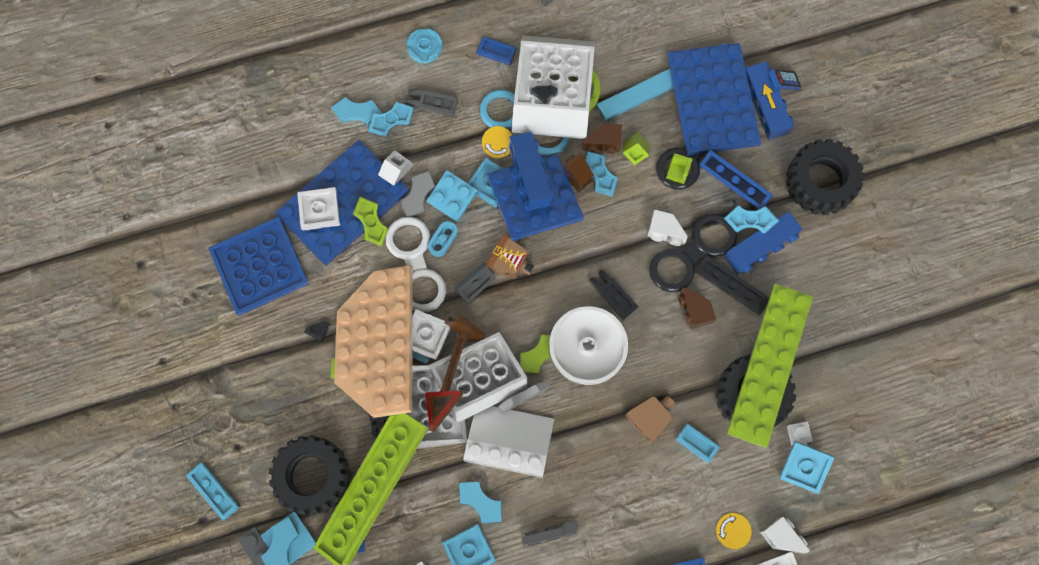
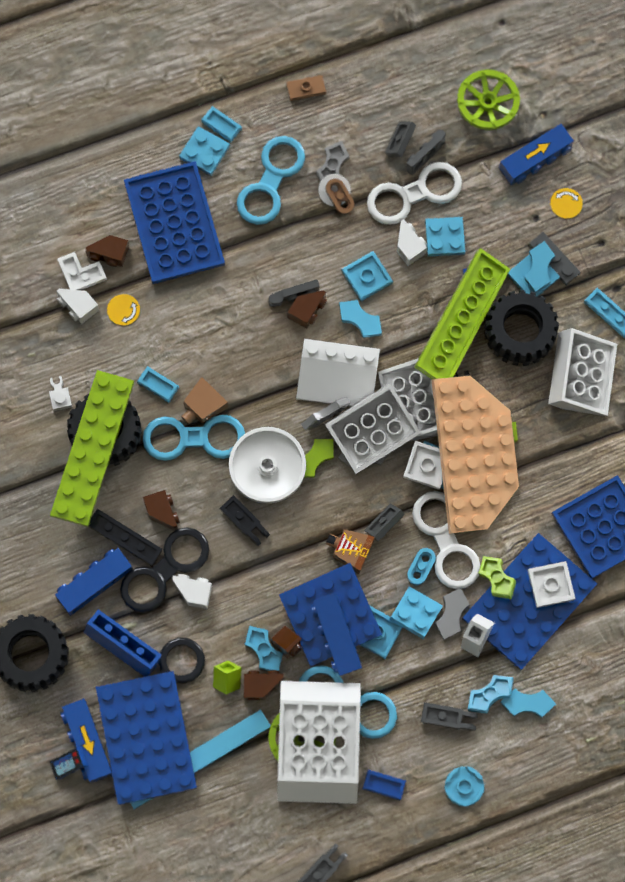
camera: 170 degrees right, 0 degrees up
black tile [304,322,331,342] -> none
reddish brown piece [425,315,485,432] -> none
yellow sticker [482,126,512,158] -> none
black tile [531,85,558,104] -> none
lime panel [666,154,692,184] -> none
medium azure tile [724,205,780,234] -> none
medium azure plate [779,441,834,494] -> none
none -> medium azure bar [142,415,245,461]
none -> reddish brown slope [287,290,327,329]
none -> white slope [548,328,617,416]

